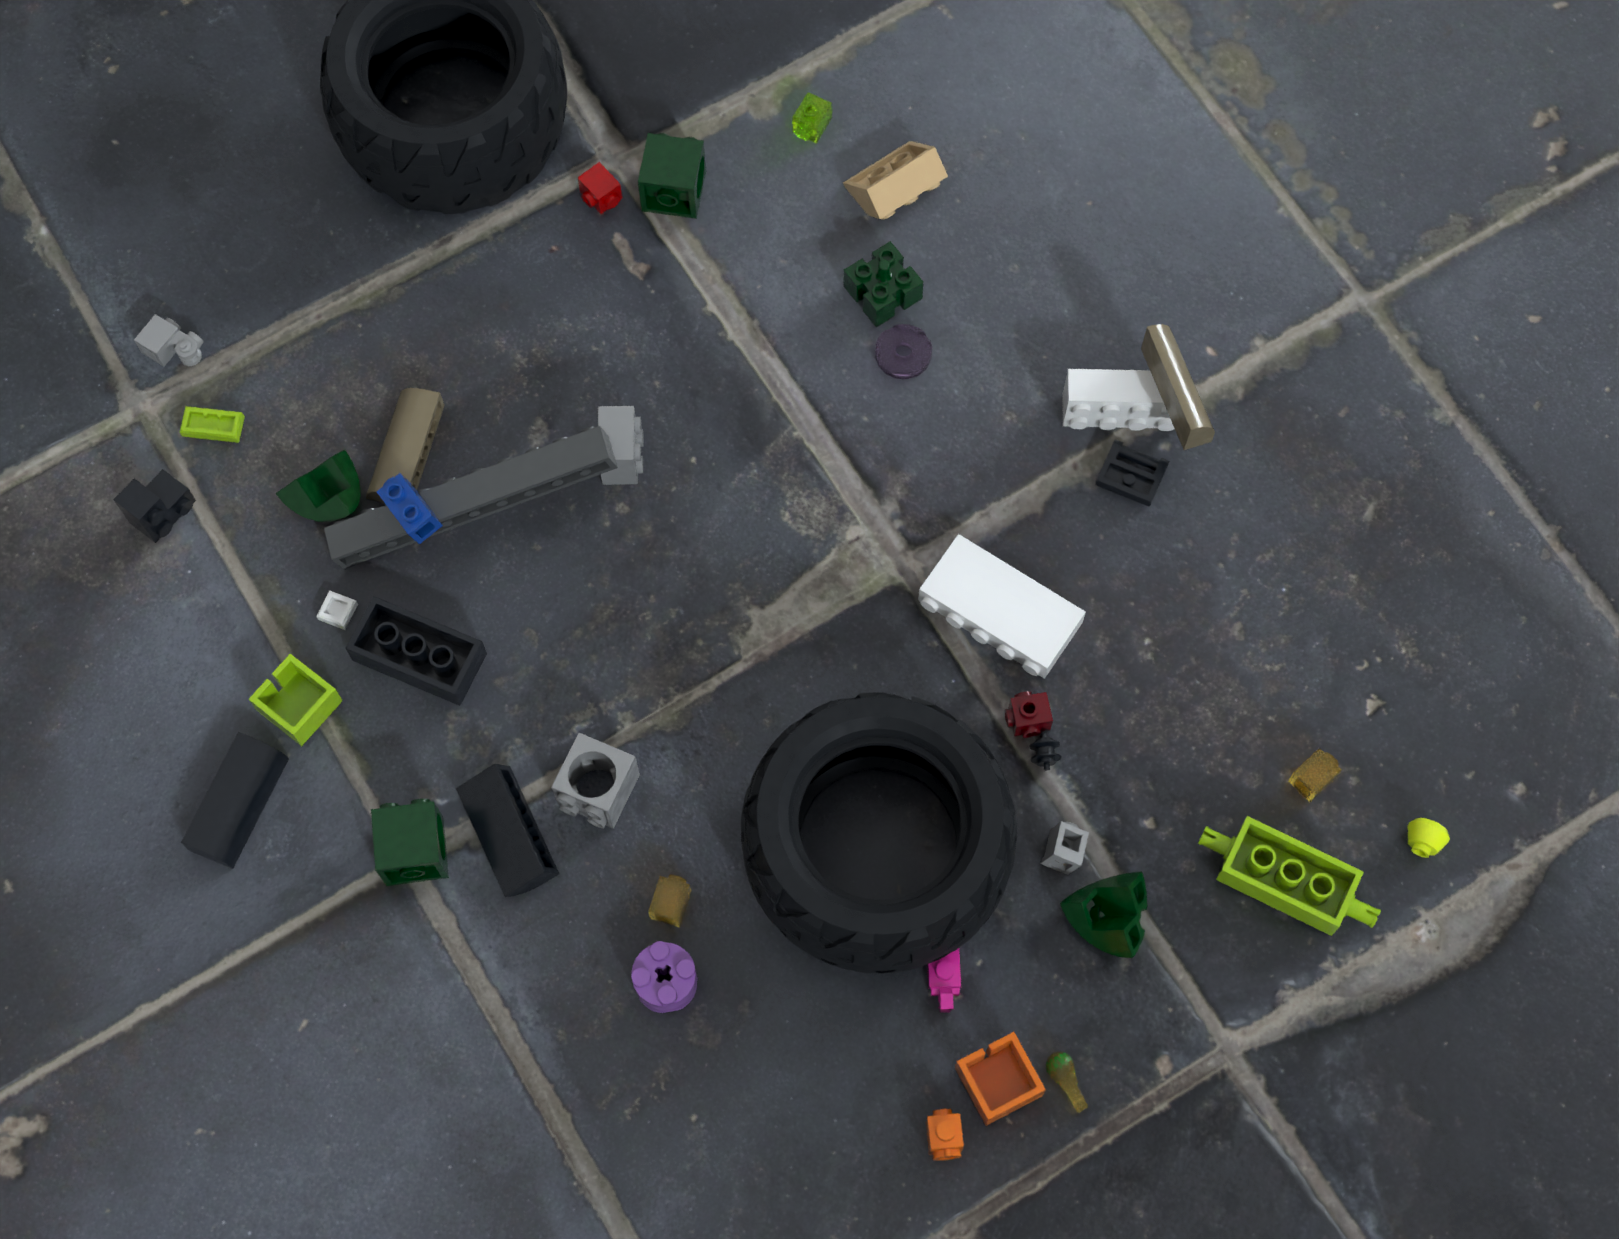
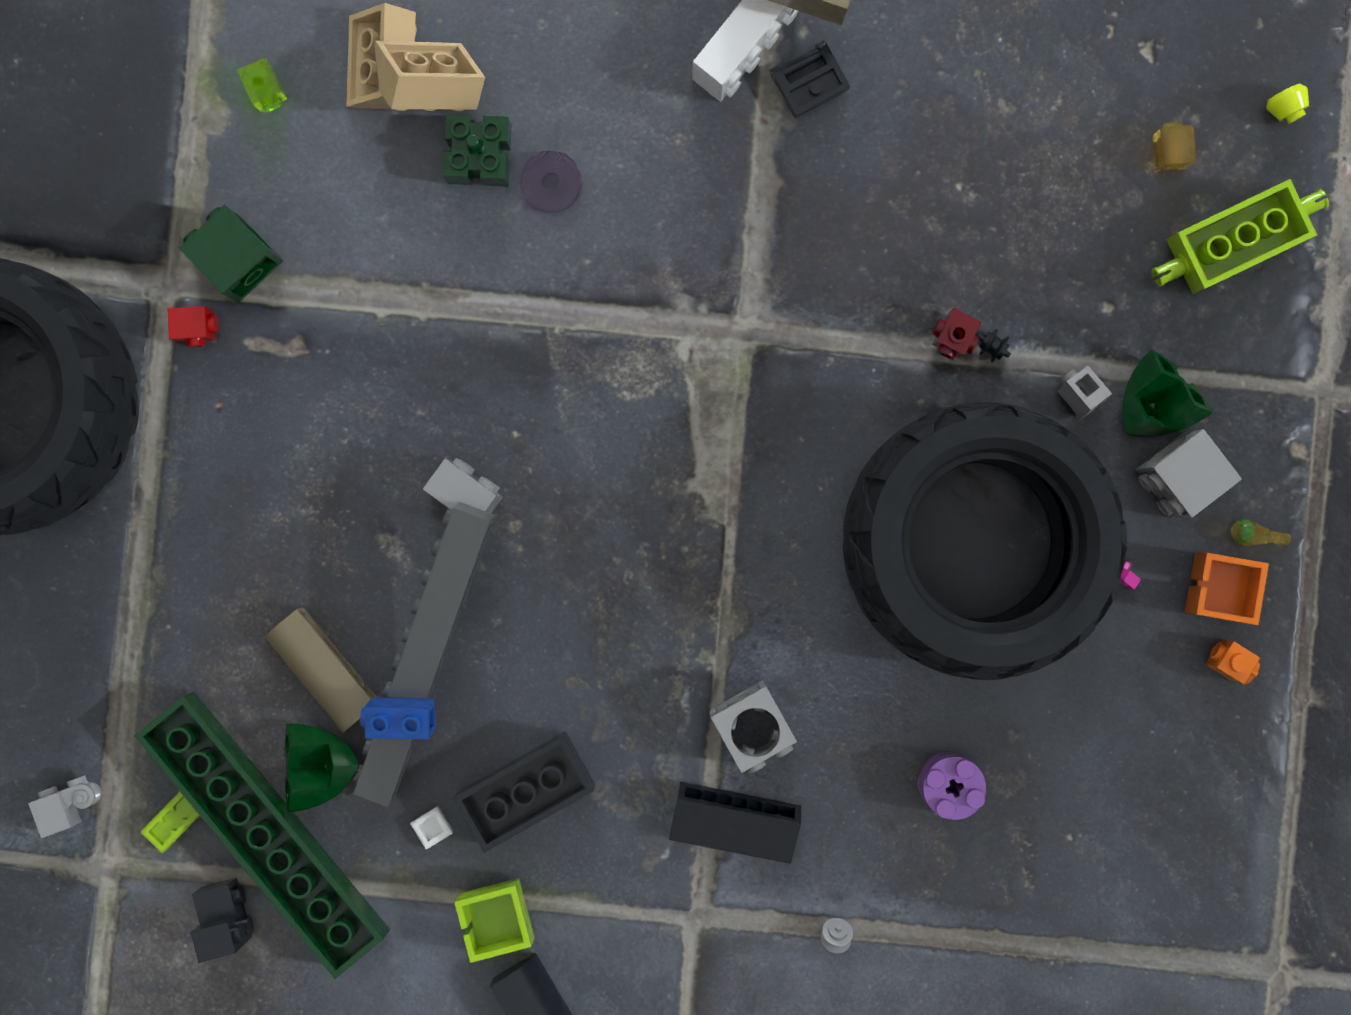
camera: 50 degrees left, 20 degrees up
dark green brick [371,799,449,886] -> none
clear yellow brick [648,875,692,927] -> none
white brick [918,534,1086,679] -> none
none -> dark green brick [134,692,390,979]
none -> tan slope [374,41,485,111]
none -> light grey wheel [820,918,853,954]
none -> light grey brick [1135,429,1242,518]

